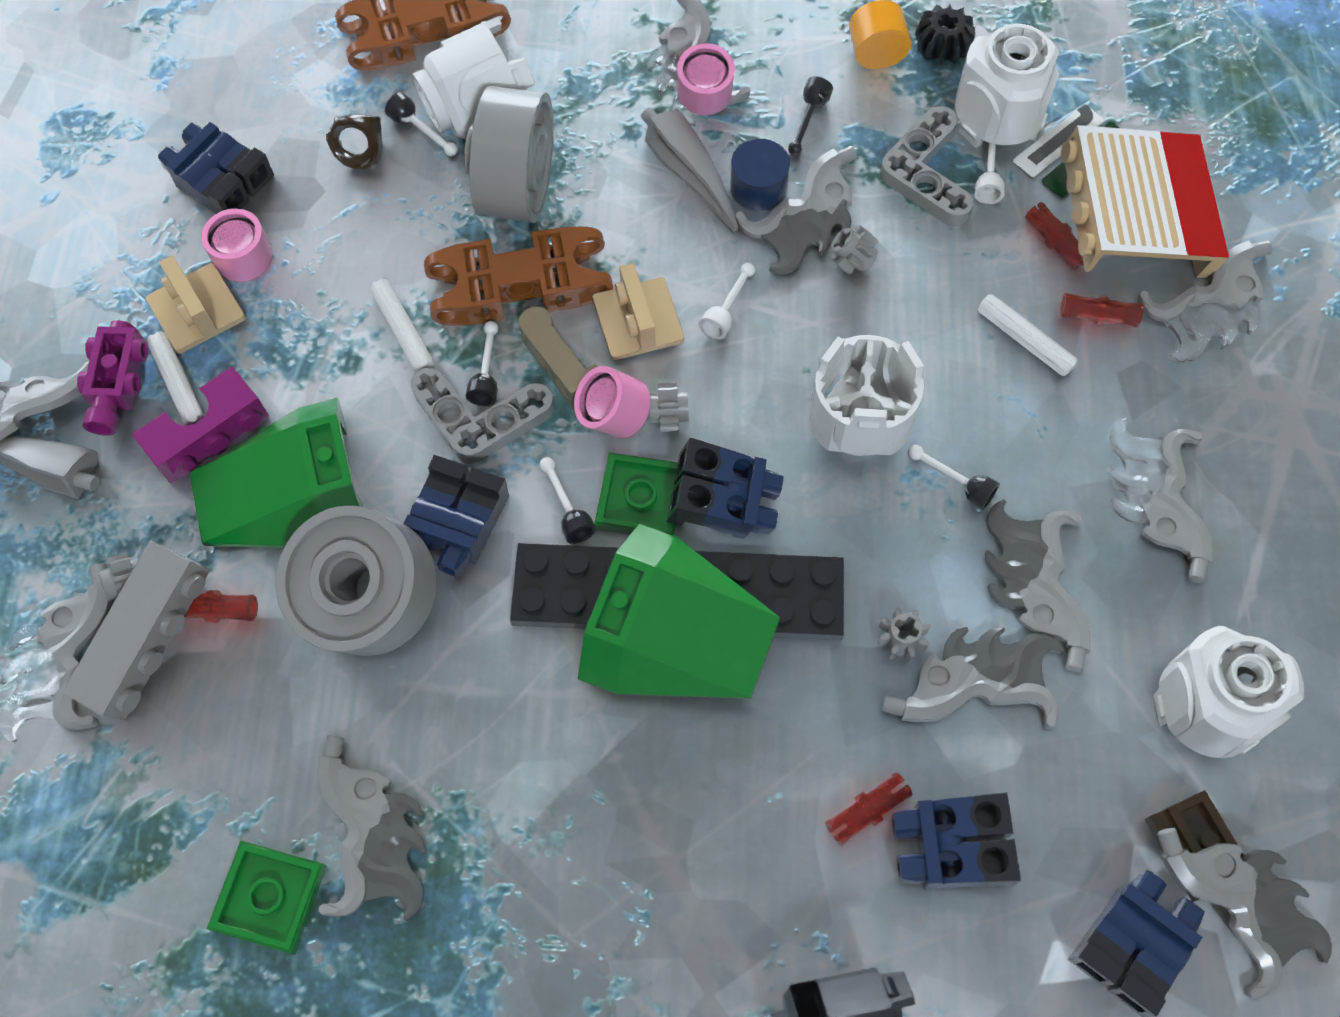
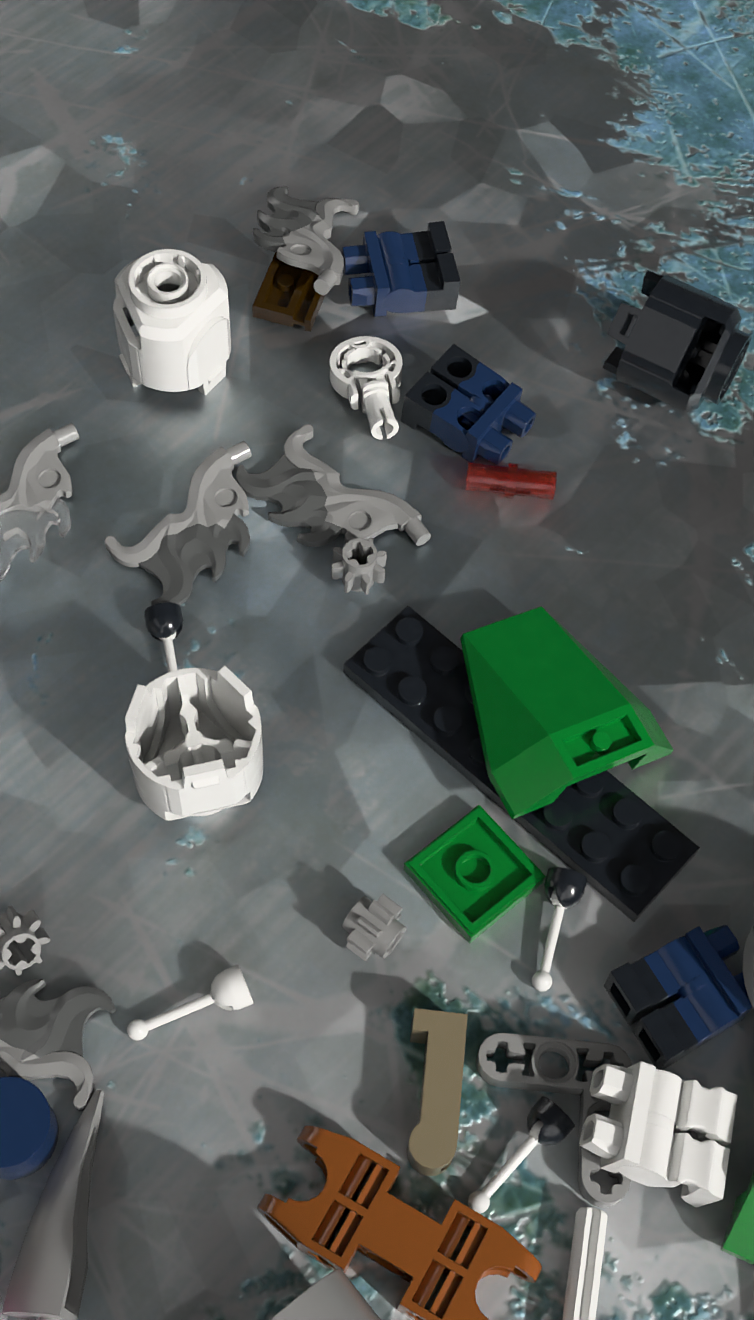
camera: 145 degrees left, 5 degrees down
bright pink piece [574,366,650,438] -> none
tan bracket [593,263,684,361] -> none
hips [666,437,784,539] -> none
none -> white pin [330,336,402,440]
none -> white hips [579,1061,738,1208]

